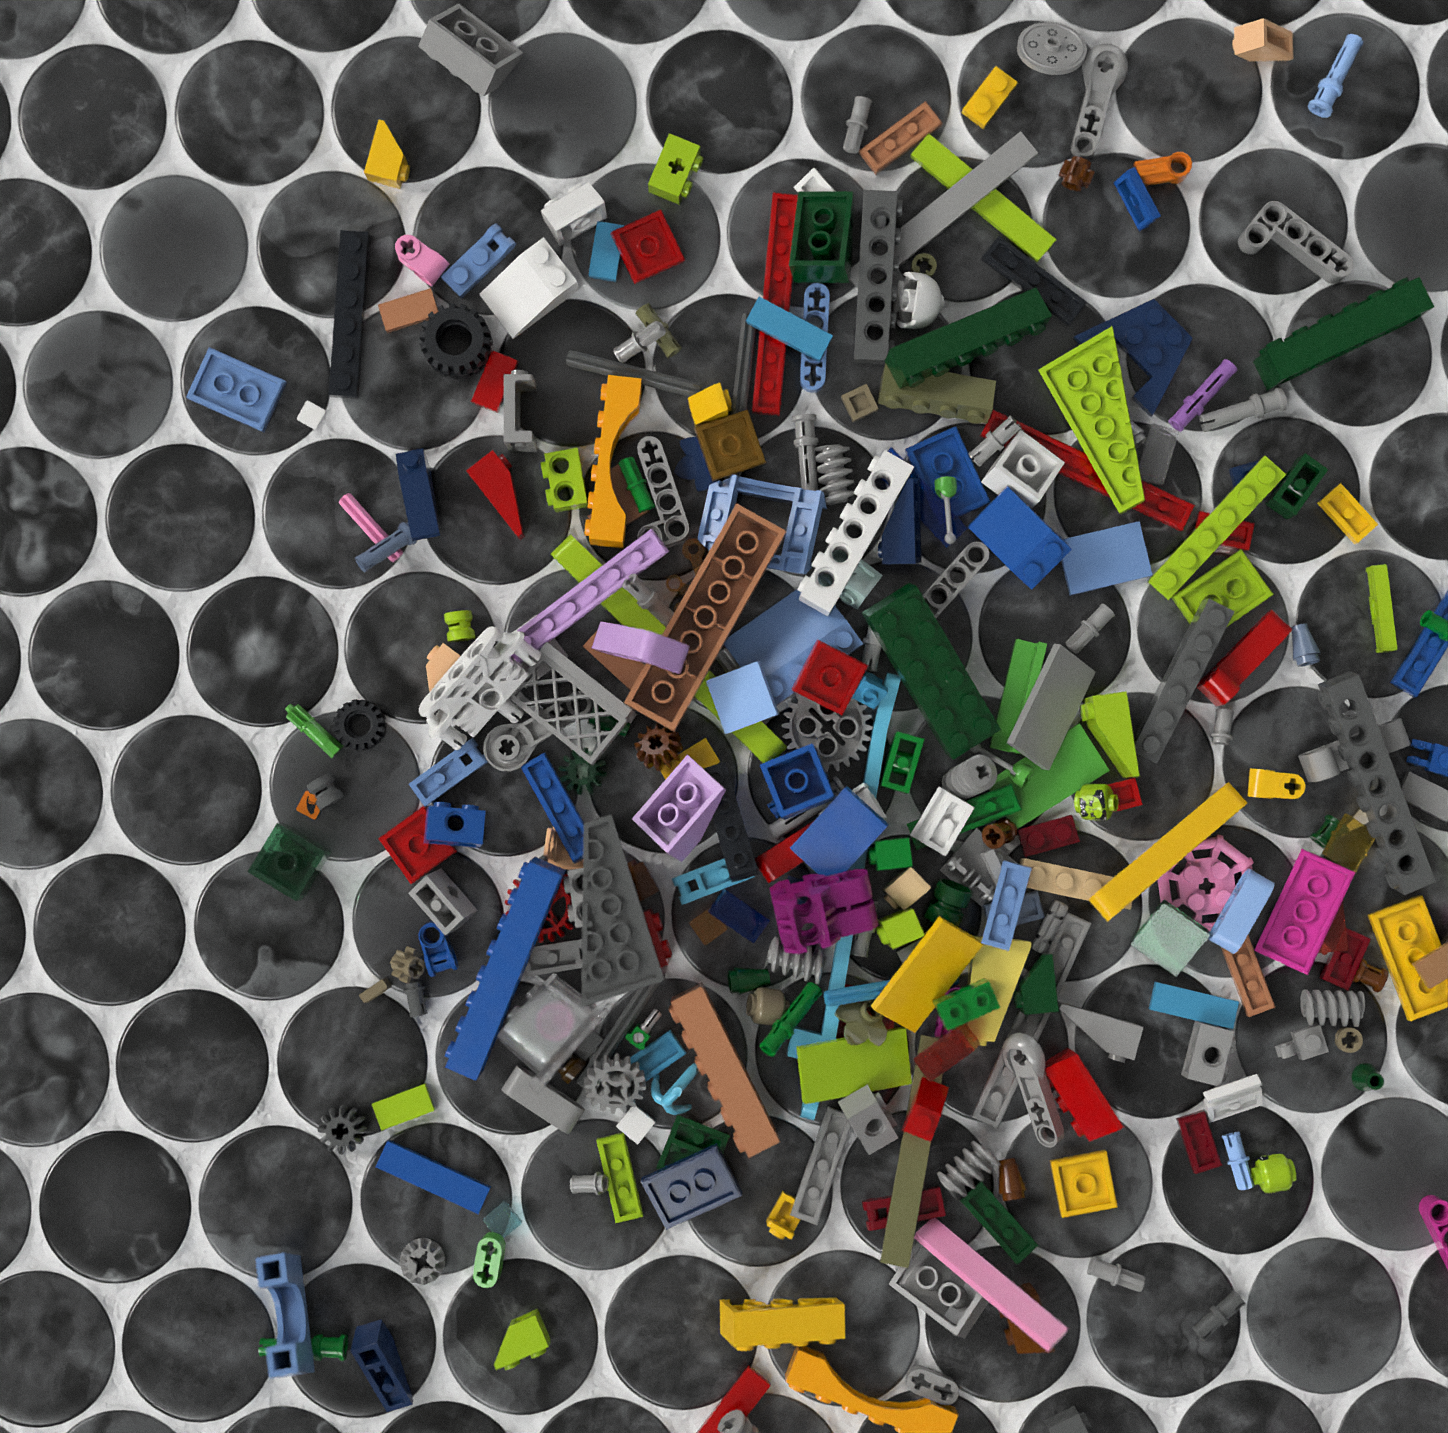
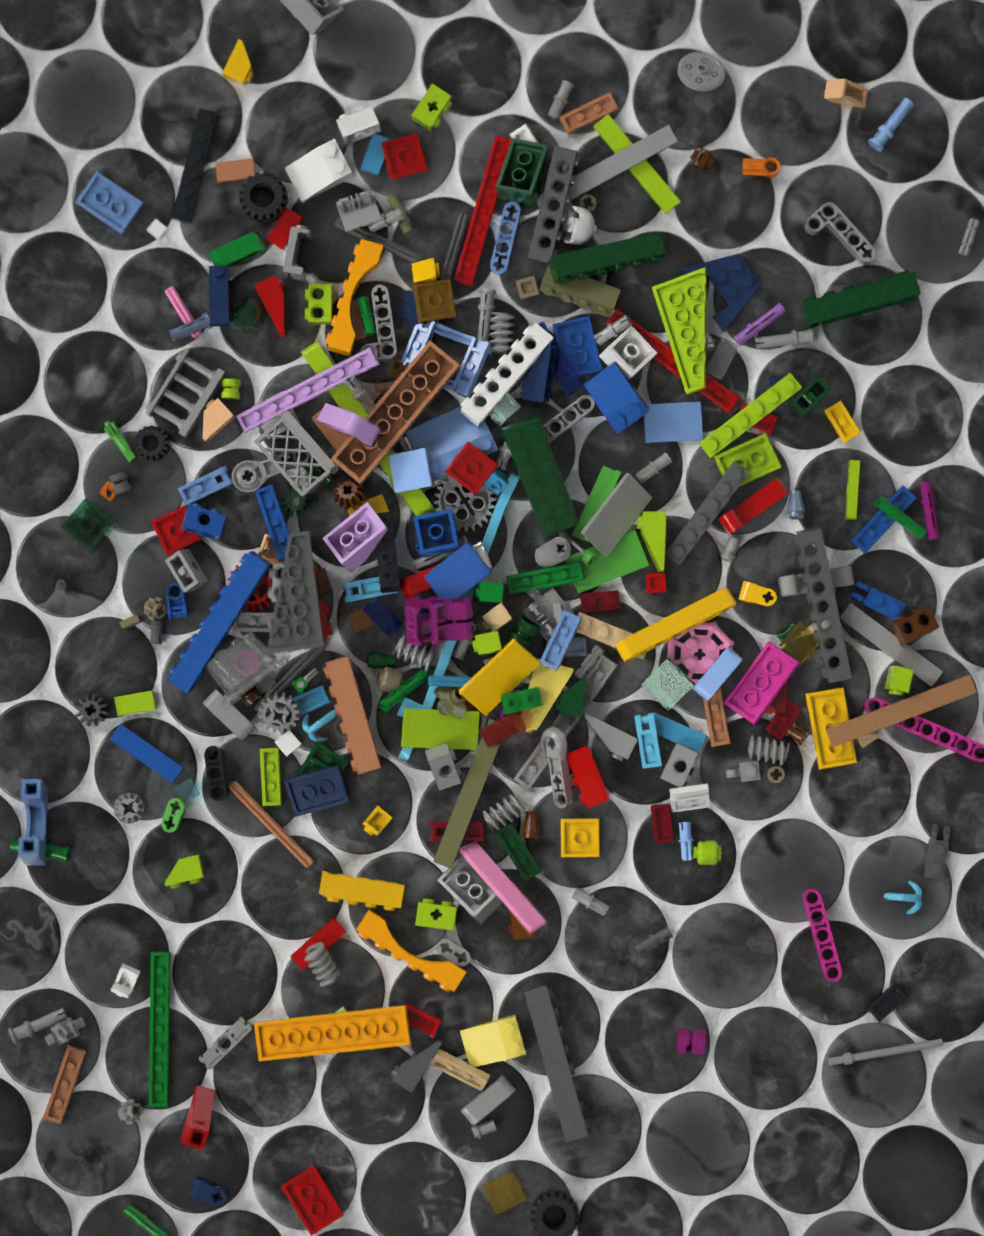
camera: 15 degrees right, 0 degrees up
dark blue slope [351,1319,414,1412] -> none
bright pink piece [395,235,449,286] -> none
white piece [419,627,541,750] -> none
medium blue plate [441,223,516,299] -> none
light grey pin [570,1172,608,1195] -> none
dark azure tile [746,297,833,362] -> none
light grey tile [790,1106,851,1225] -> none
green brick [879,731,924,794] -> none
red slope [902,1077,949,1142] -> none
white plate [910,786,975,856] -> none
hinge [934,476,957,544] -> none
yellow plate [961,66,1018,129] -> none
black tile [981,236,1087,326] -> none
reddish brown bush [982,818,1017,849] -> none
light grey beam [1071,43,1128,160] -> none
lime head [1074,784,1118,821] -> none
blue tile [1114,167,1161,231] -> none
dark green cone [1351,1063,1384,1092] -> none
none -> light grey fence [145,348,227,439]
none -> black beam [204,746,228,801]
none -> green beam [208,231,266,267]
none -> nougat axle [228,781,314,868]
none -> clear green cylinder [229,294,263,333]
none -> light grey hinge [336,190,382,232]
none -> lime brick [415,898,457,930]
none -> medium azure plate [635,713,662,769]

